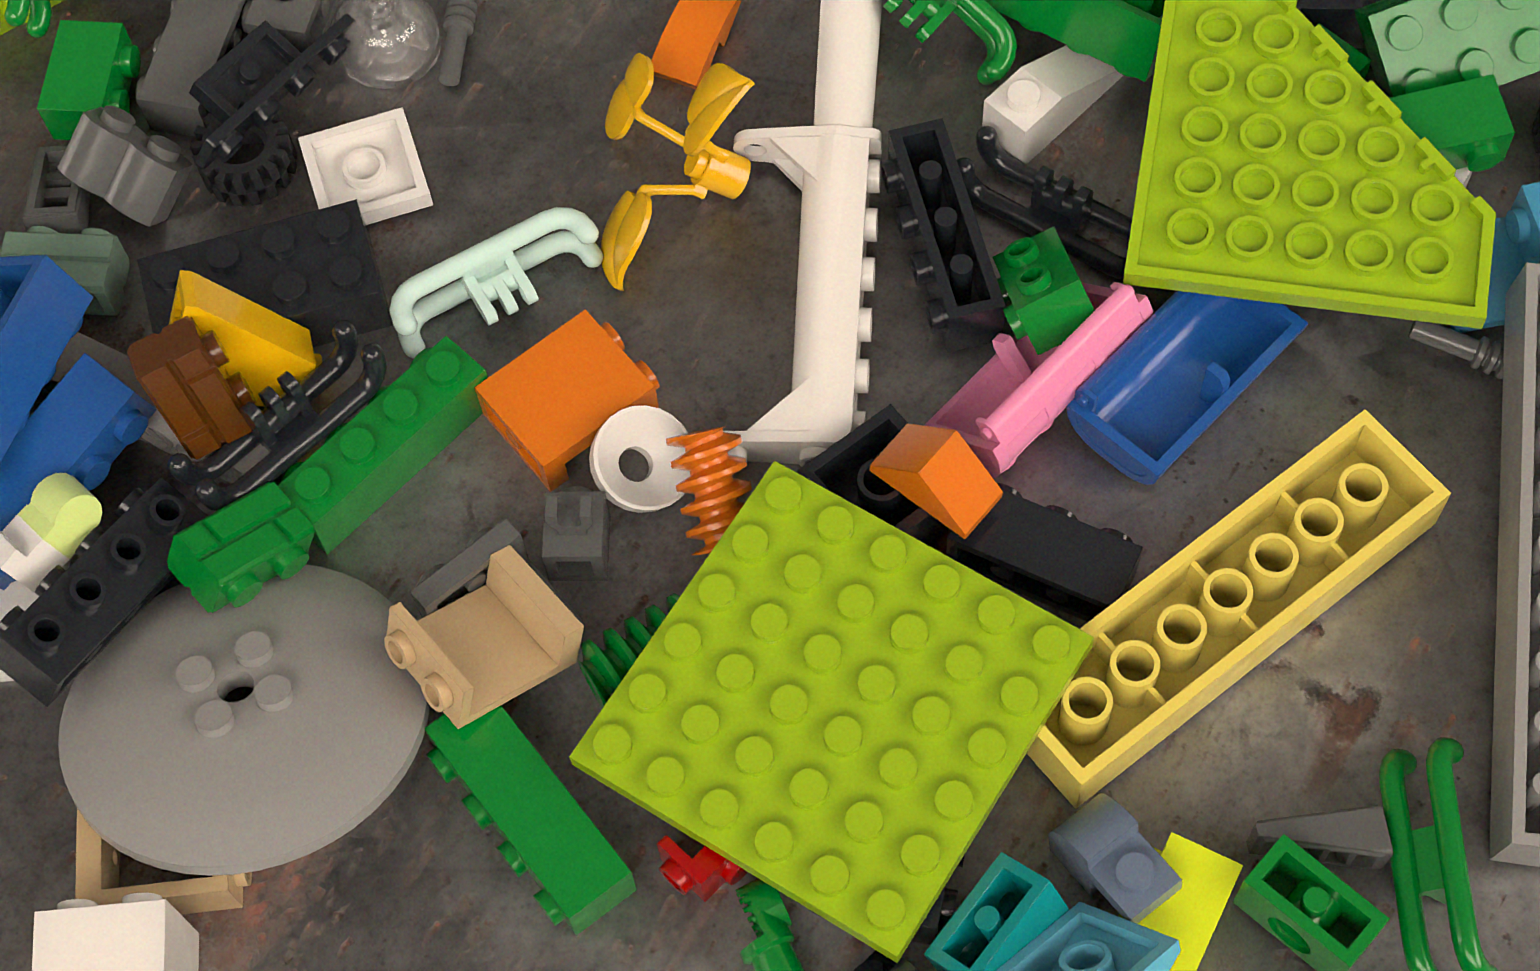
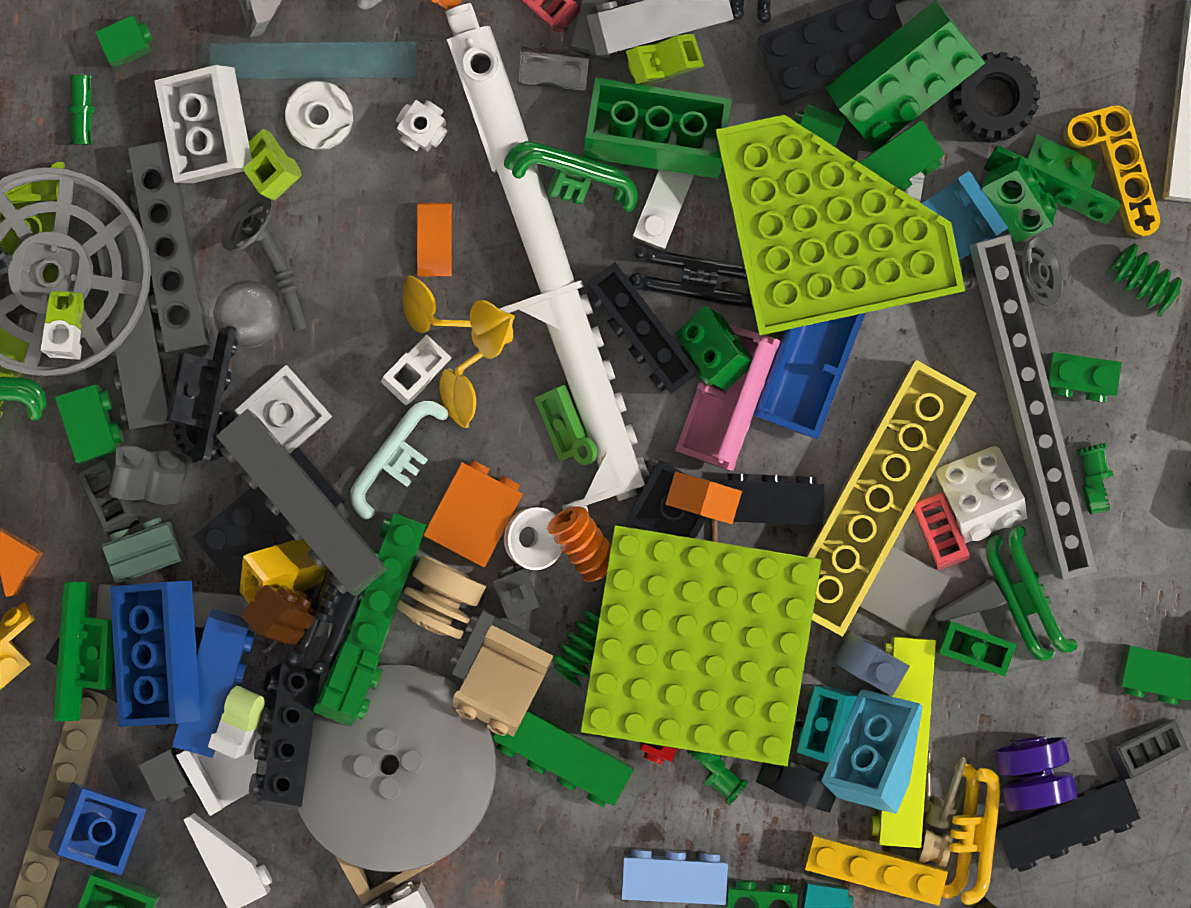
camera: 25 degrees left, 25 degrees up
none -> dark grey brick [216,408,388,596]
none -> white brick [381,335,451,406]
none -> tan wheel [396,555,486,639]
none -> bright green hinge [534,385,597,465]
none -> light grey tile [860,546,950,638]
none -> coral slope [913,492,970,571]
none -> white bracket [936,446,1028,543]

